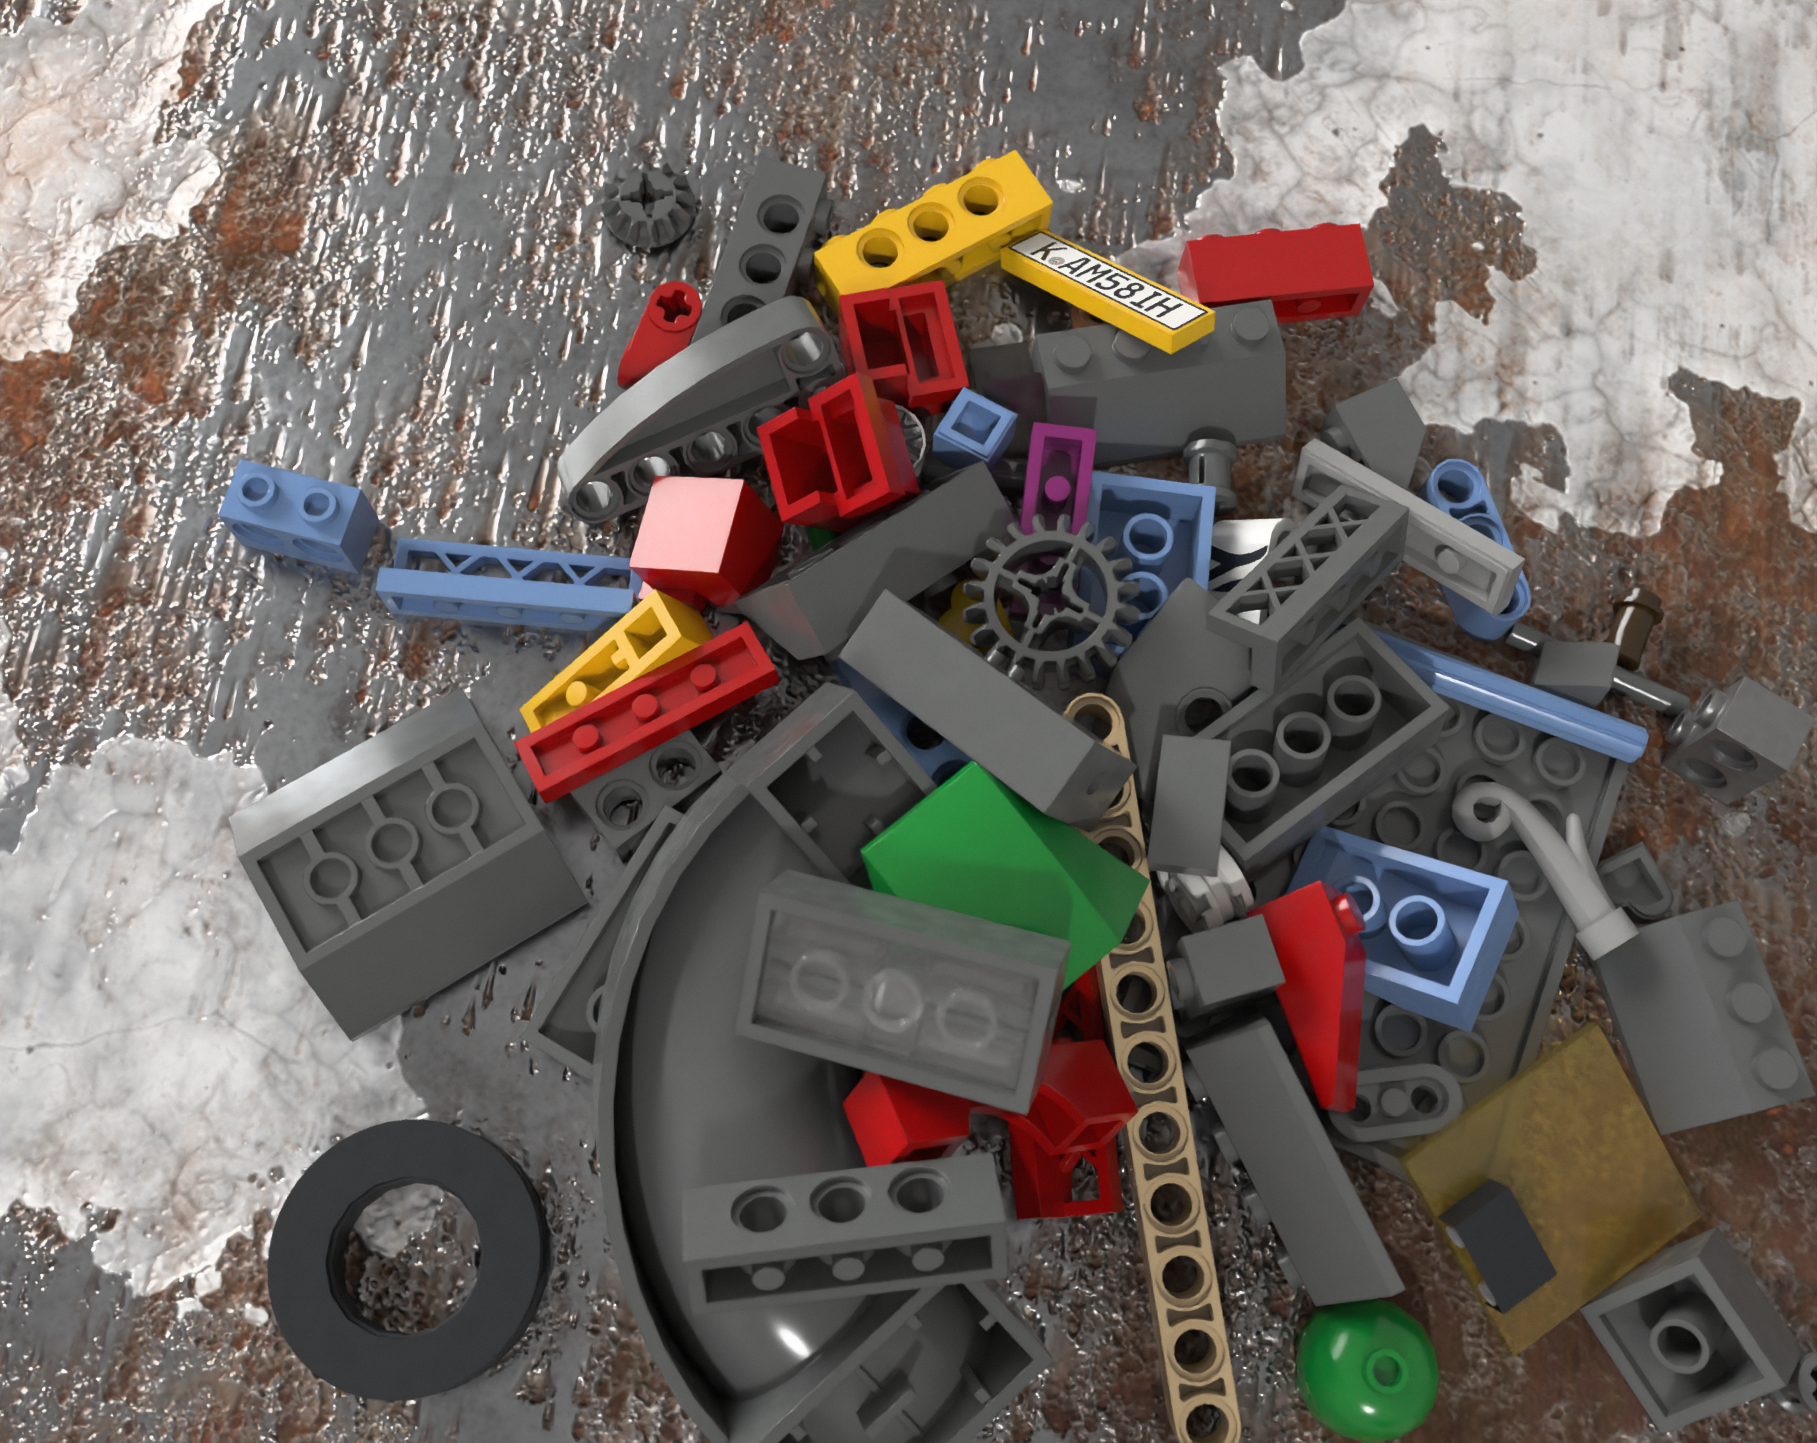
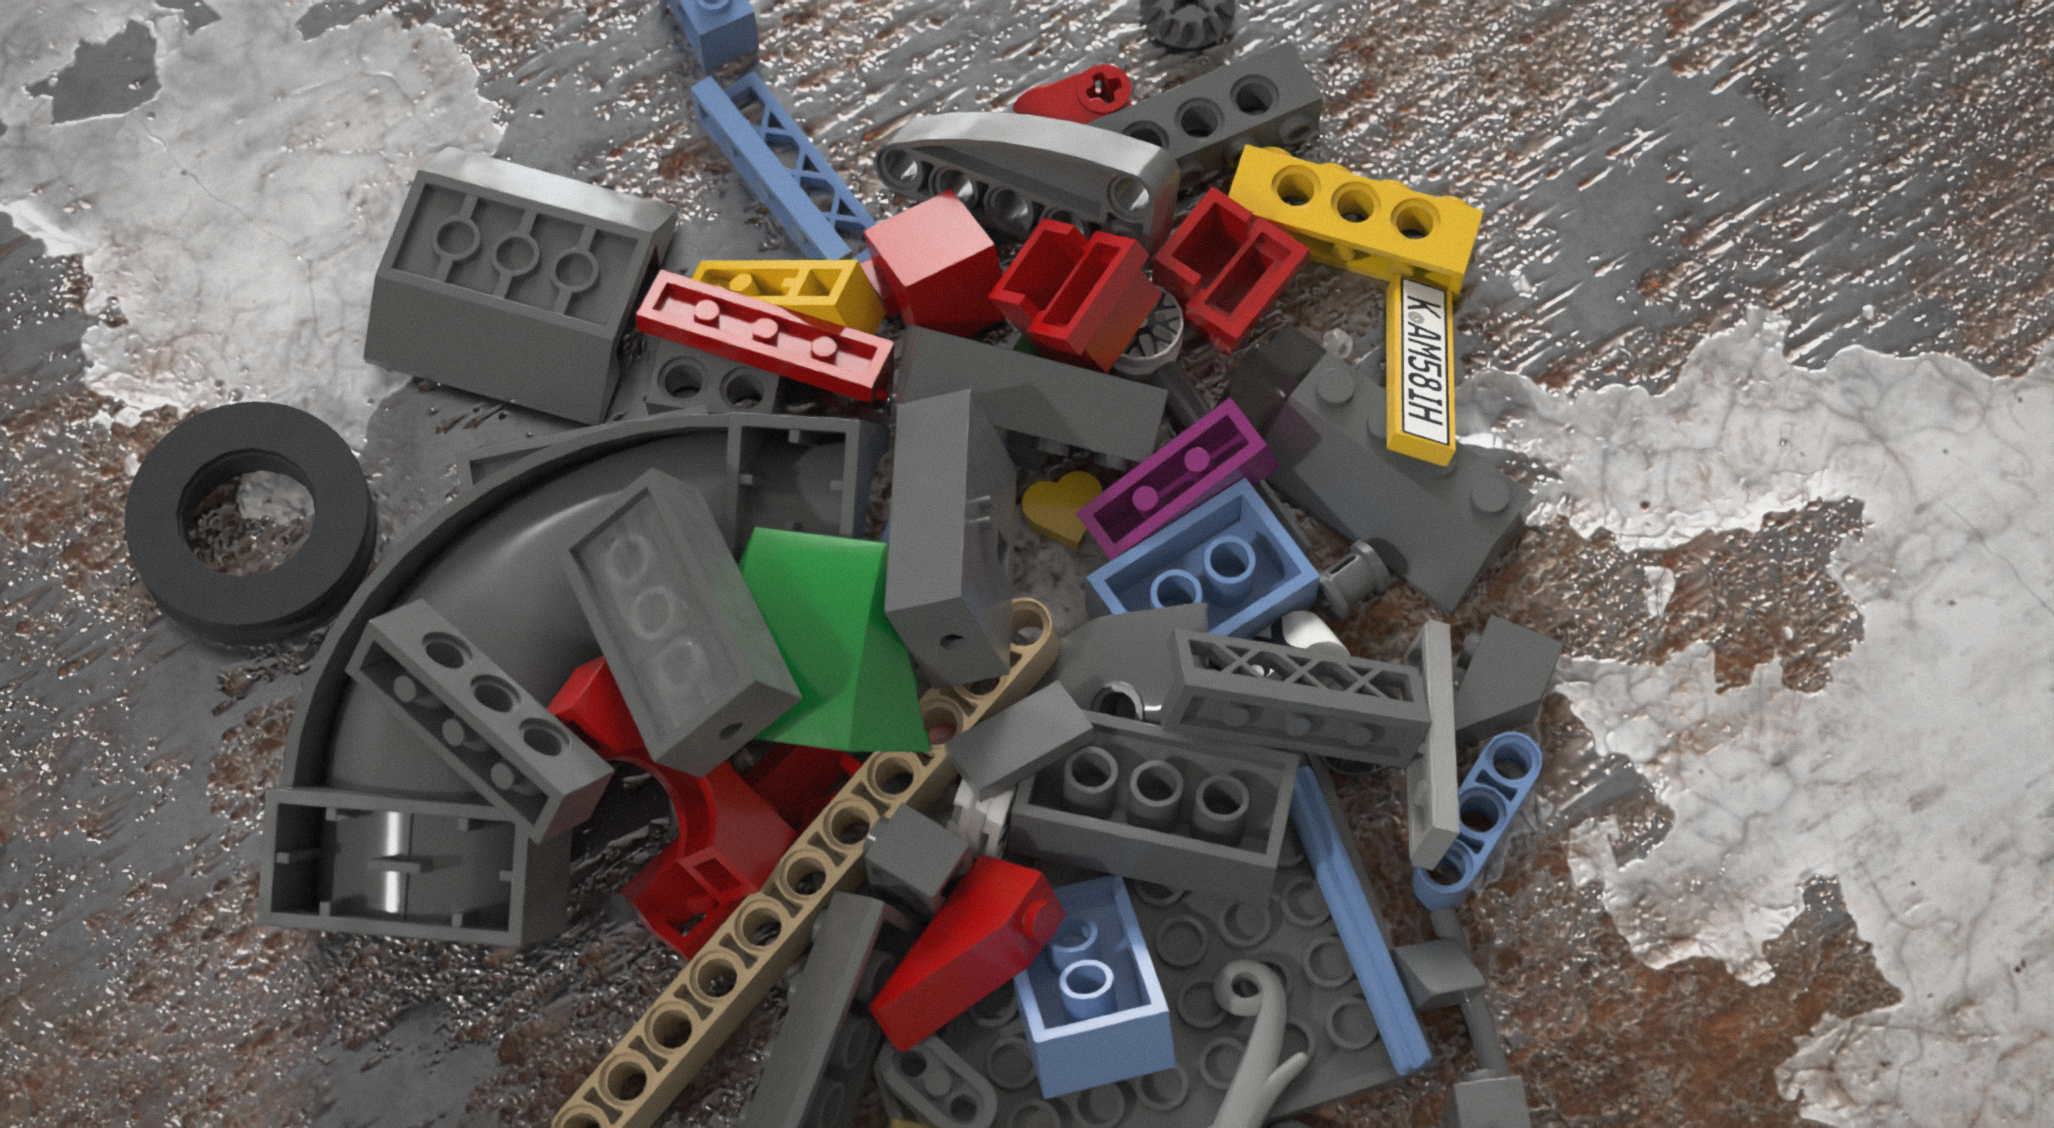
camera: 55 degrees right, 5 degrees down
medium blue slope [932,387,1018,473] -> none
dark grey gear [962,514,1140,691] -> none
red brick [1177,222,1374,324] -> none
dark brown pin [1606,588,1664,671] -> none

